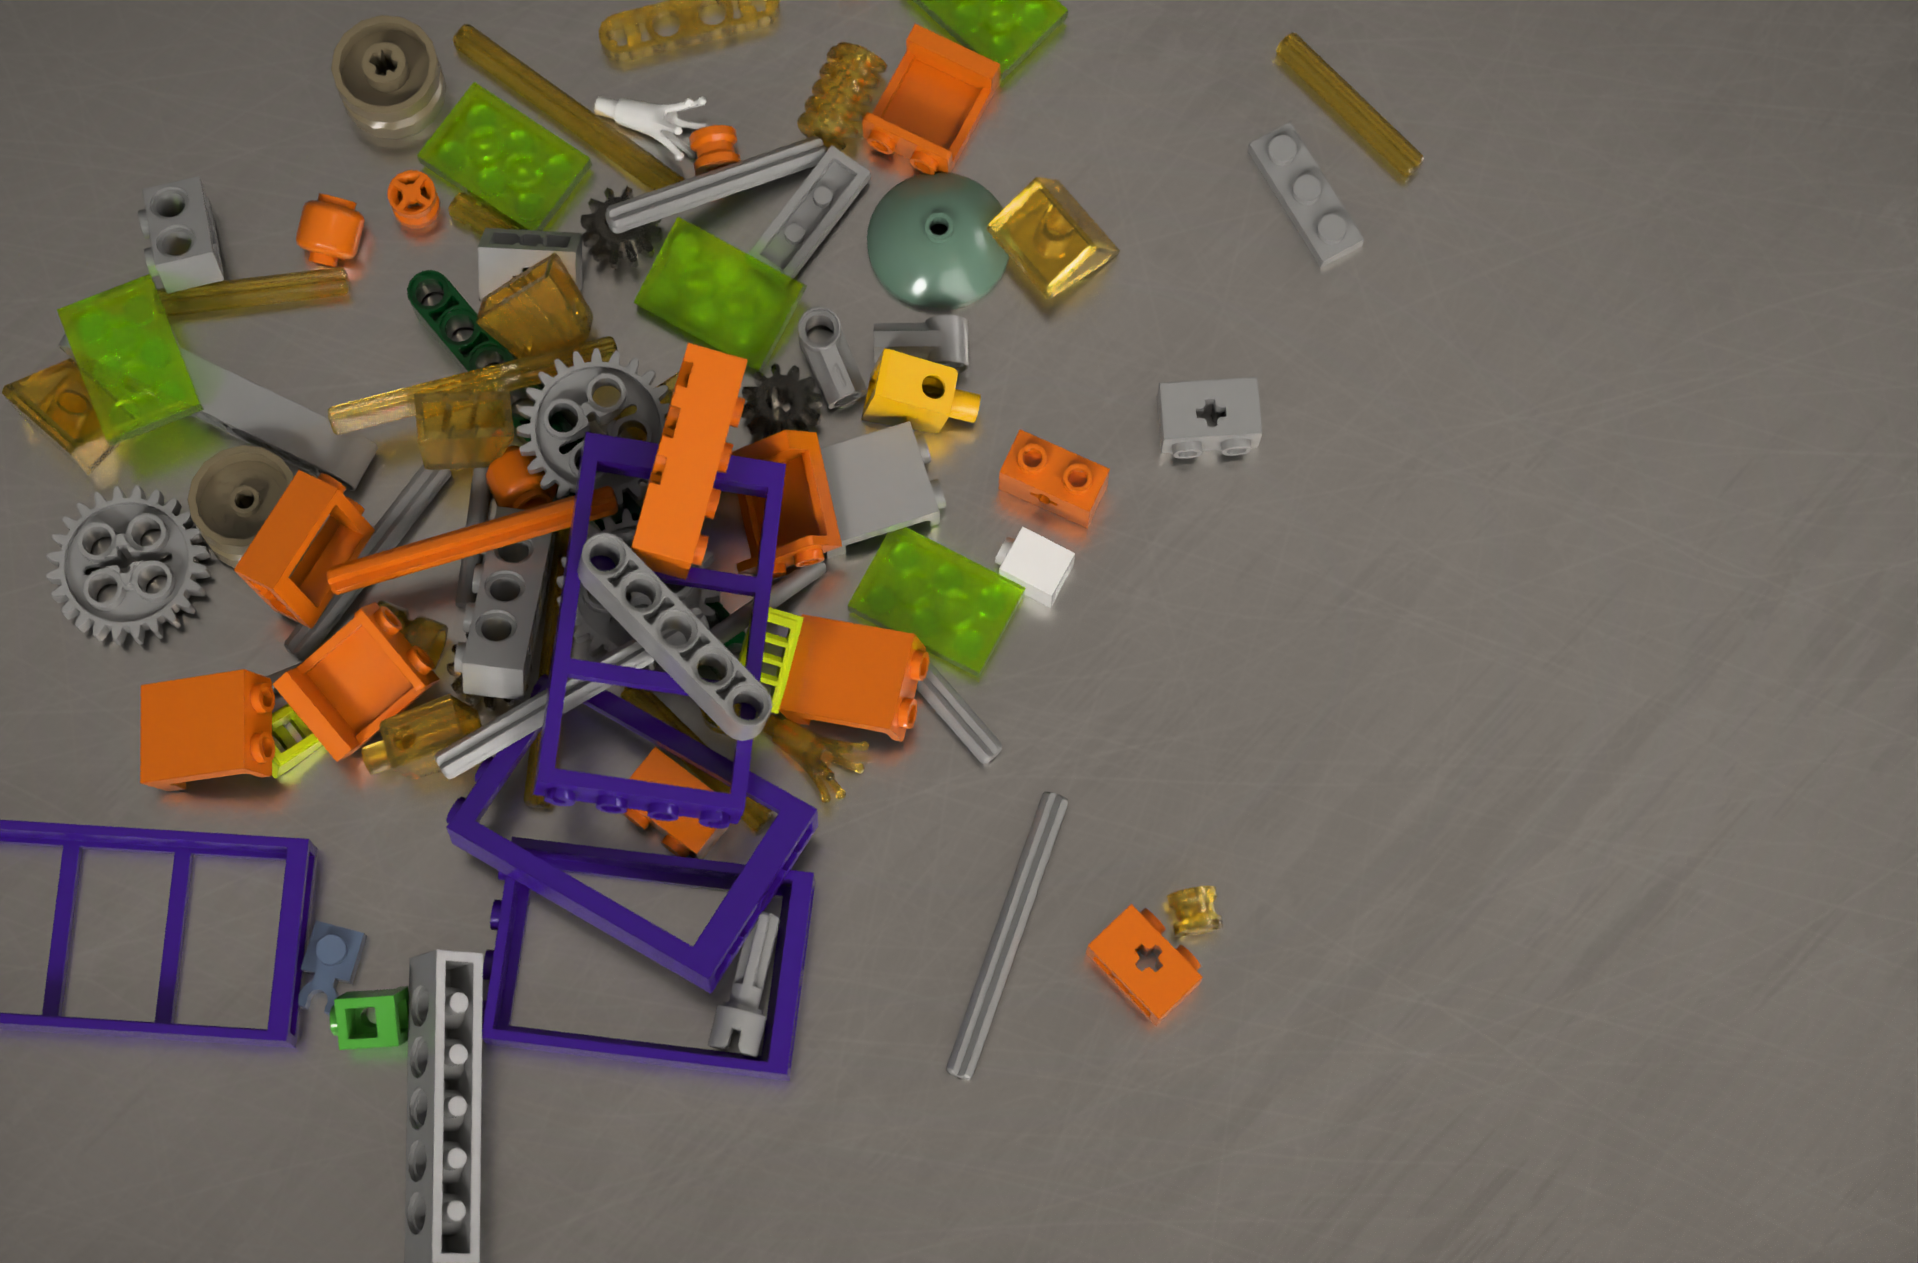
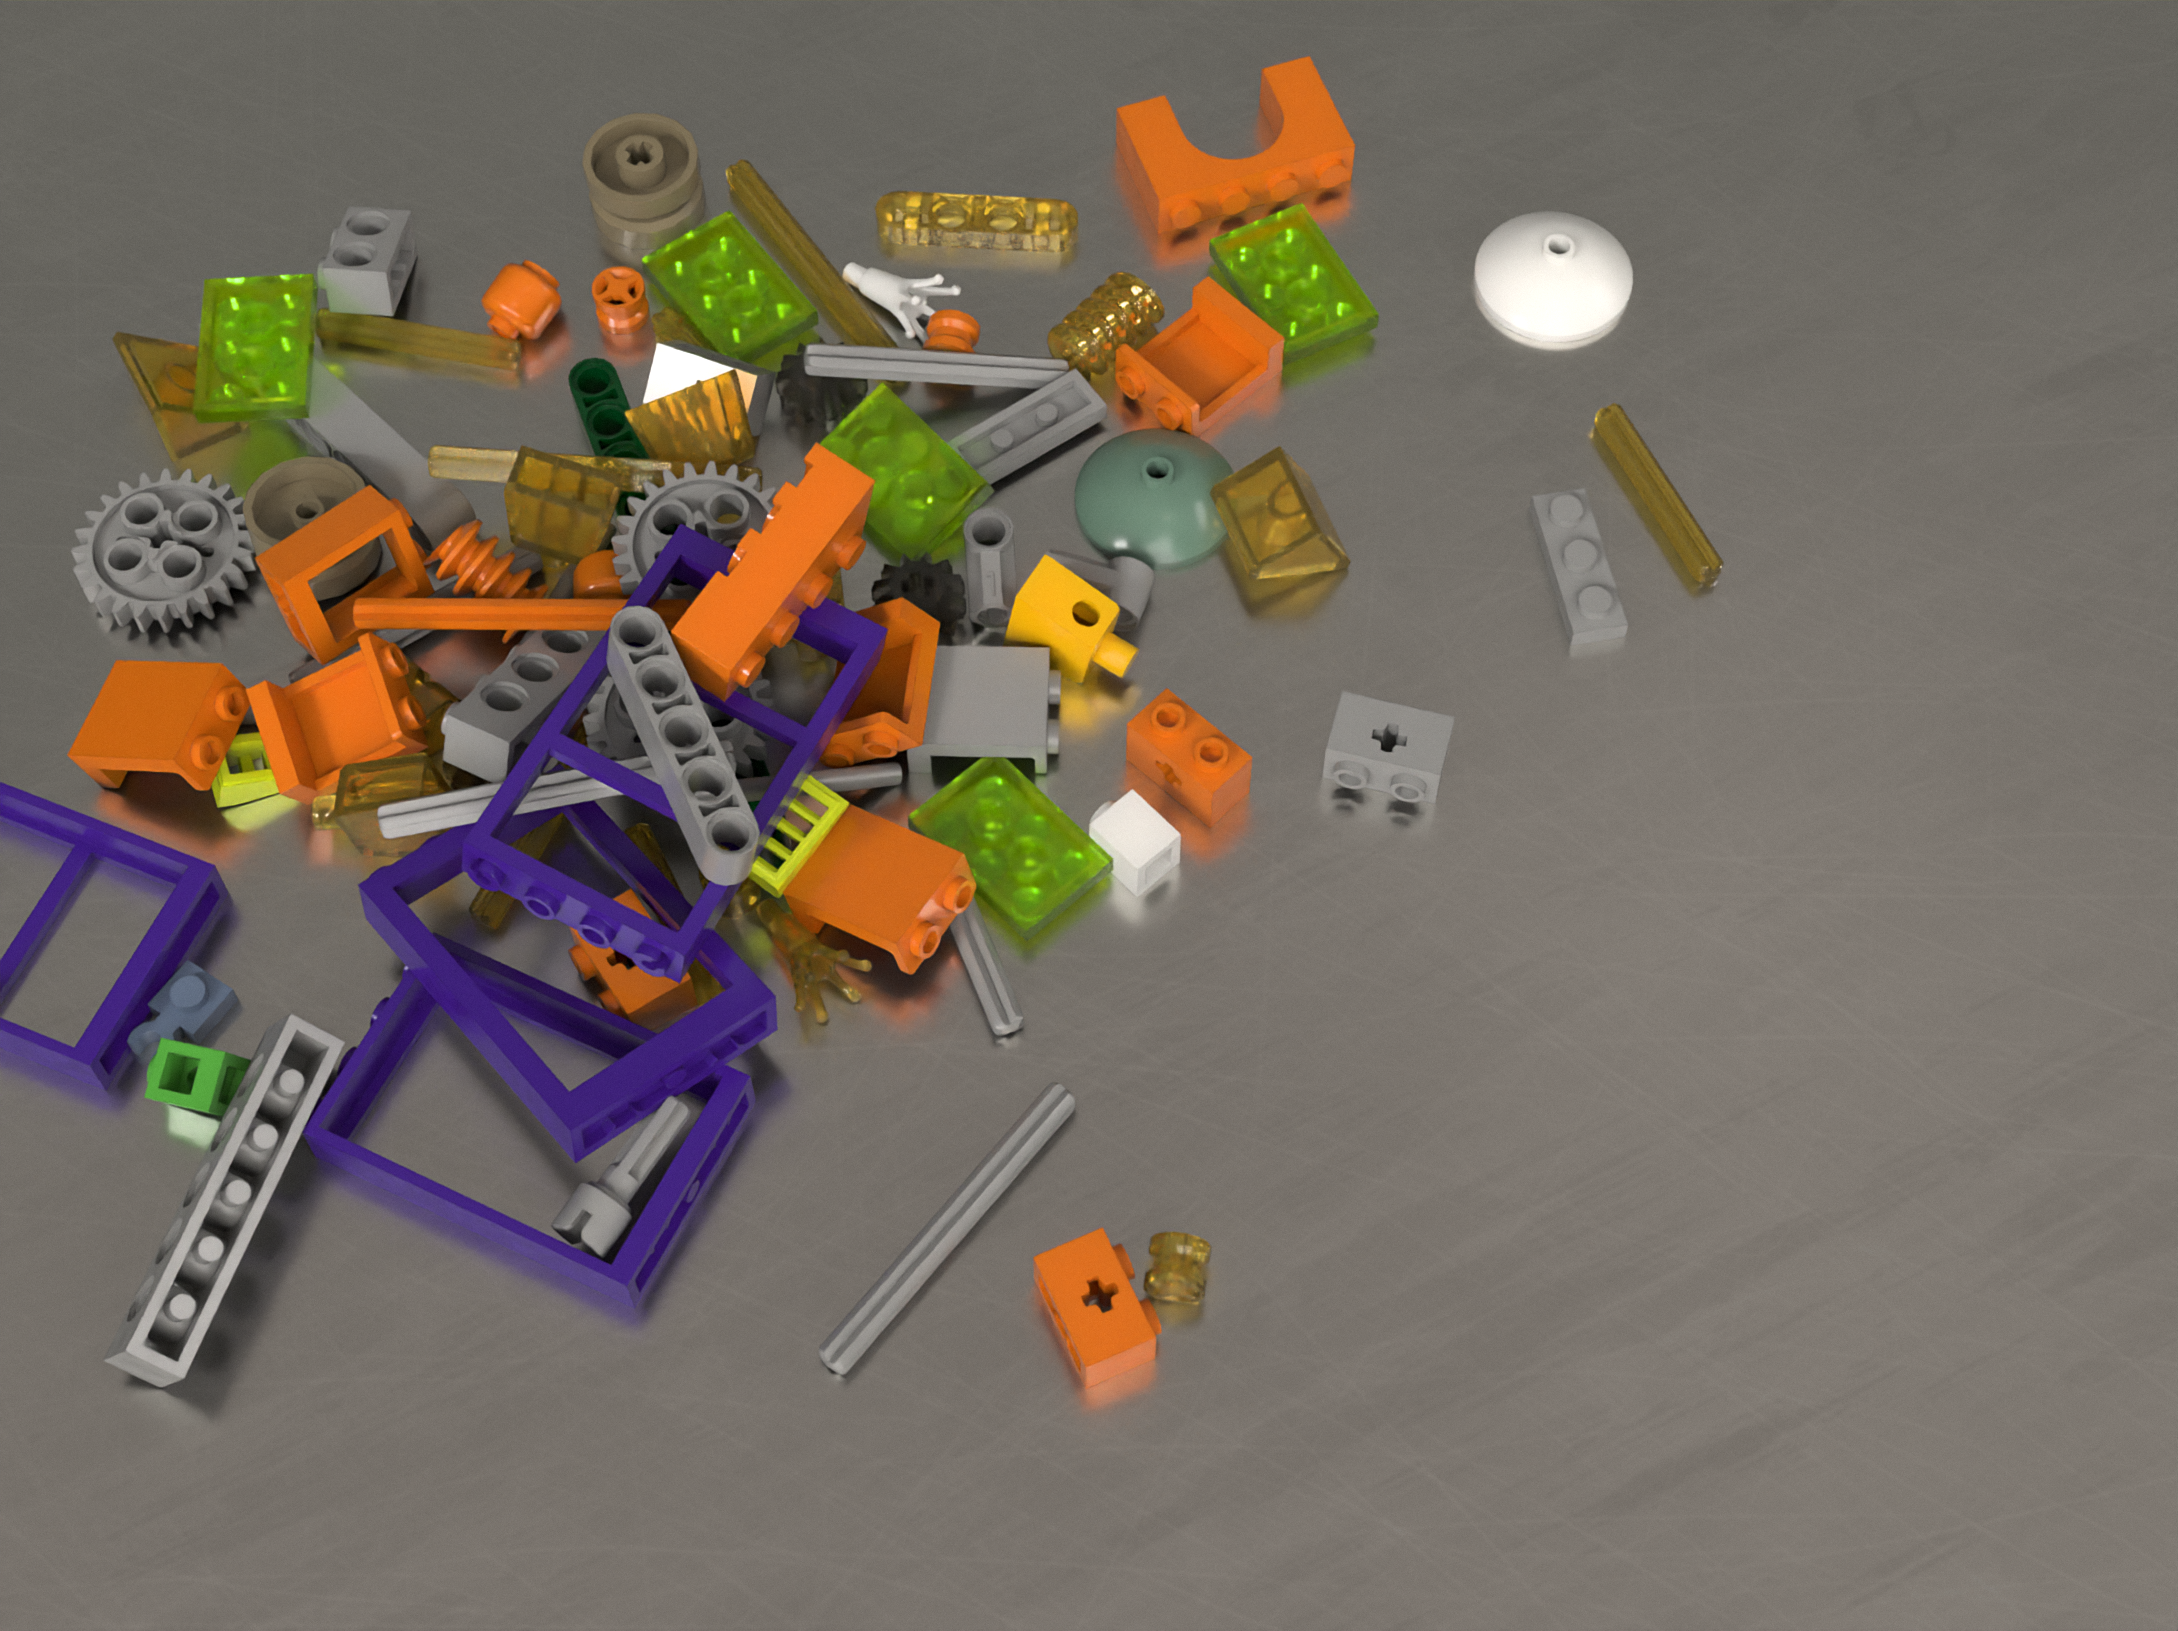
camera: 20 degrees right, 15 degrees down
none -> orange piece [423,518,549,644]

